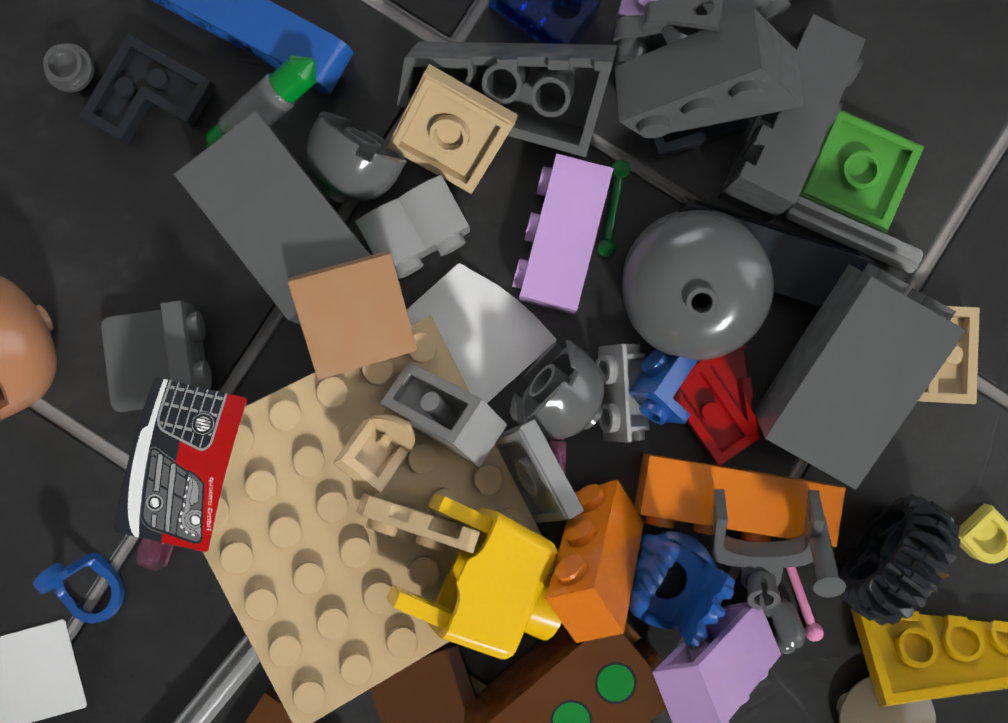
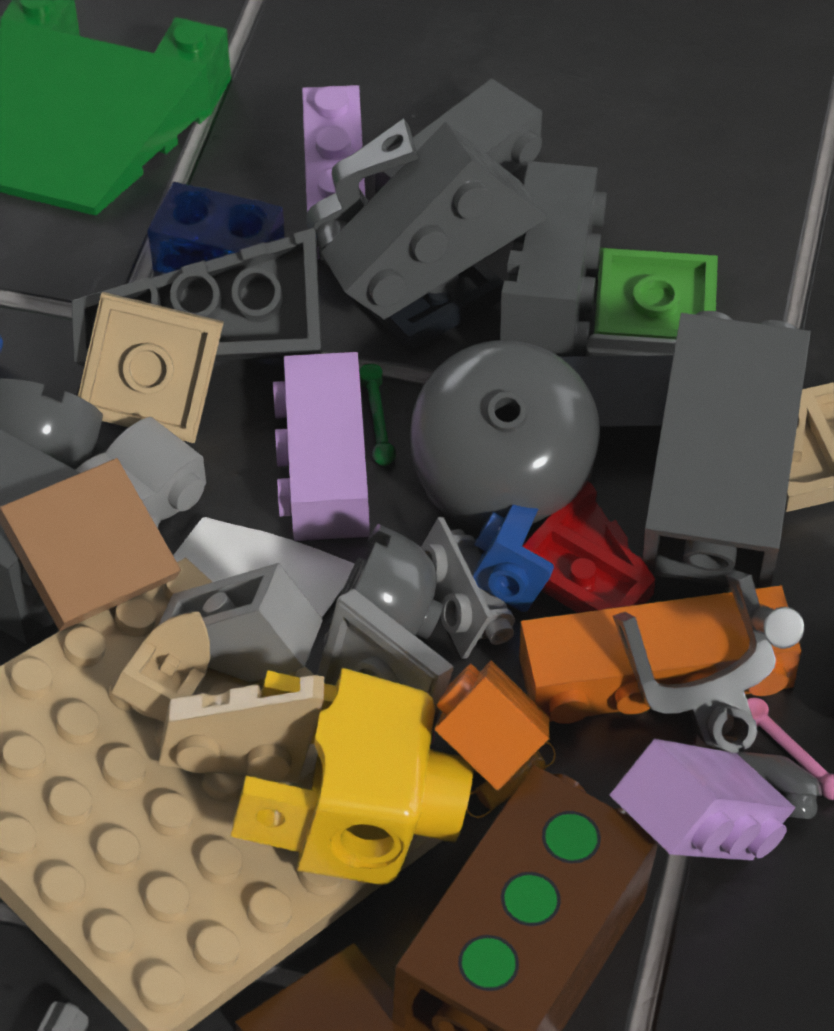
camera: 10 degrees left, 35 degrees down
blue piece [628,531,735,649] -> none

